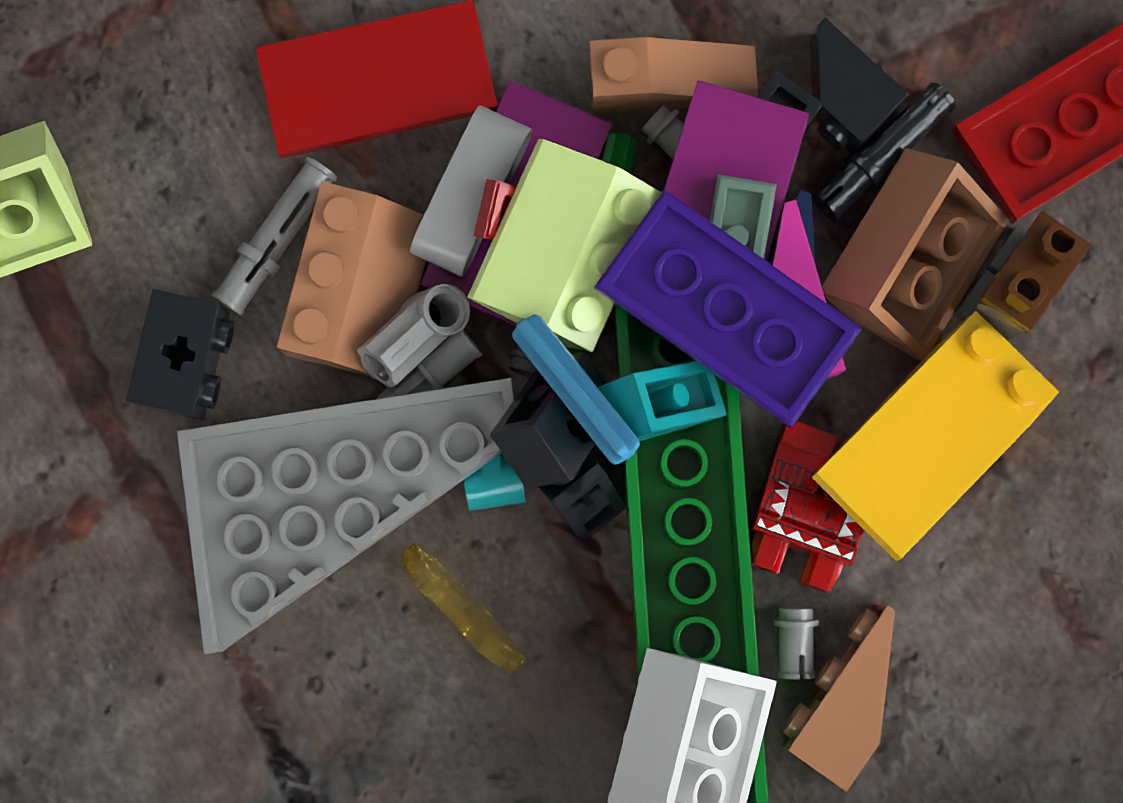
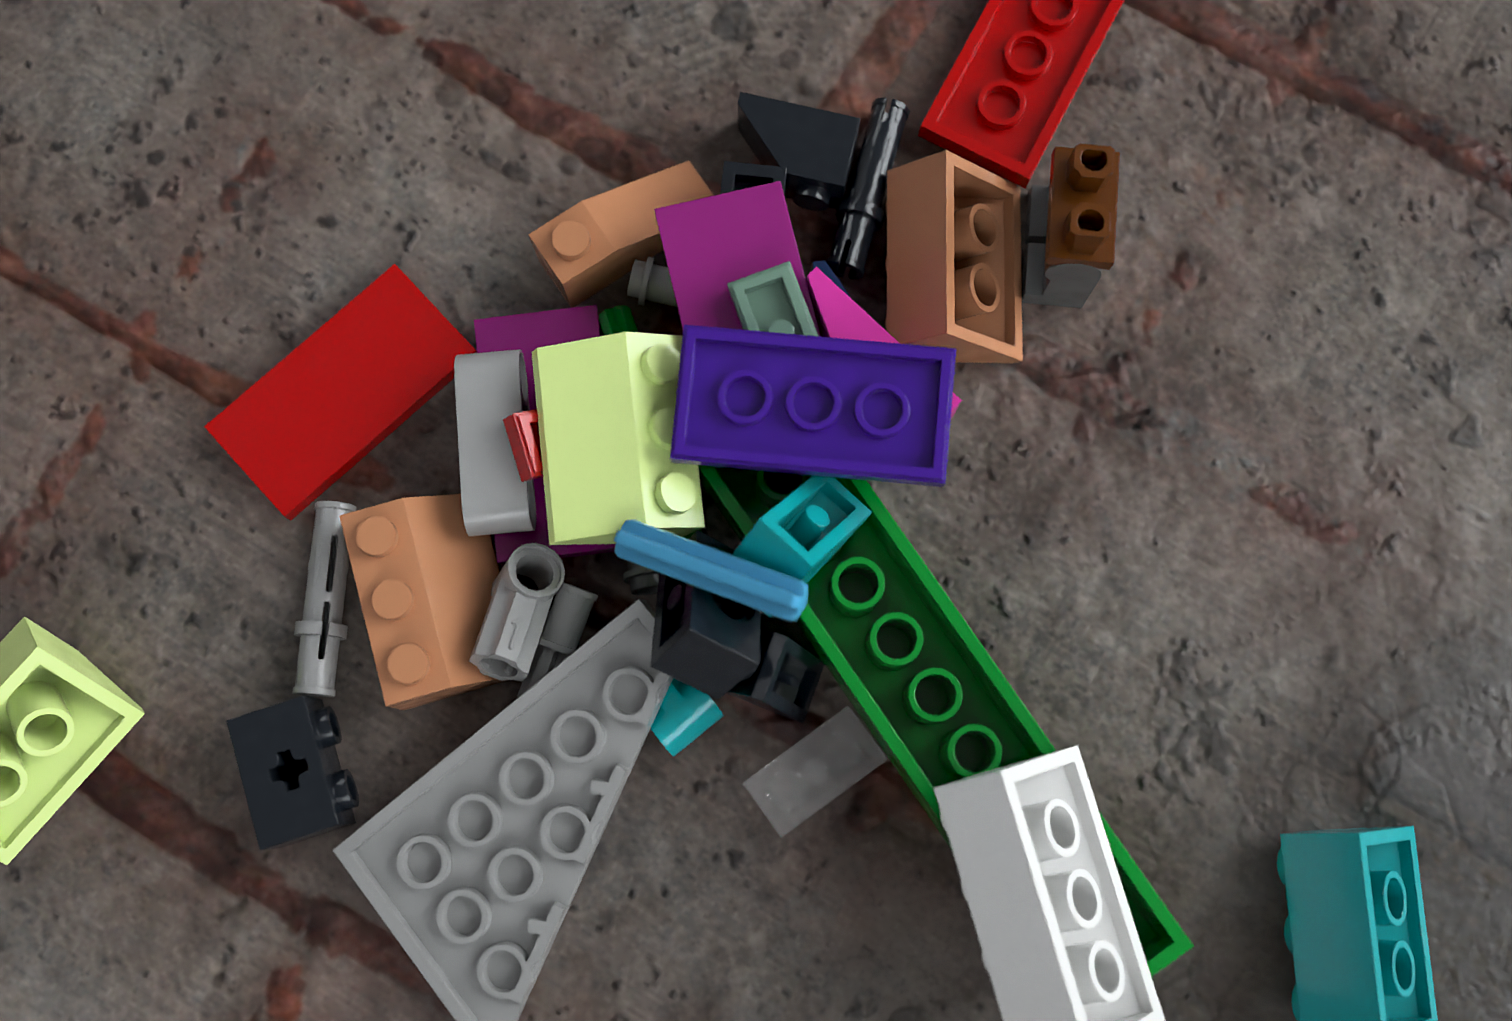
camera: 30 degrees left, 5 degrees down
clear yellow tile [400,542,526,674] -> none
red hips [748,421,865,593] -> none
light grey pin [773,606,819,679] -> none
nougat slope [781,605,895,792] -> none
yellow slope [812,310,1059,562] -> none
none -> clear plate [743,706,888,838]

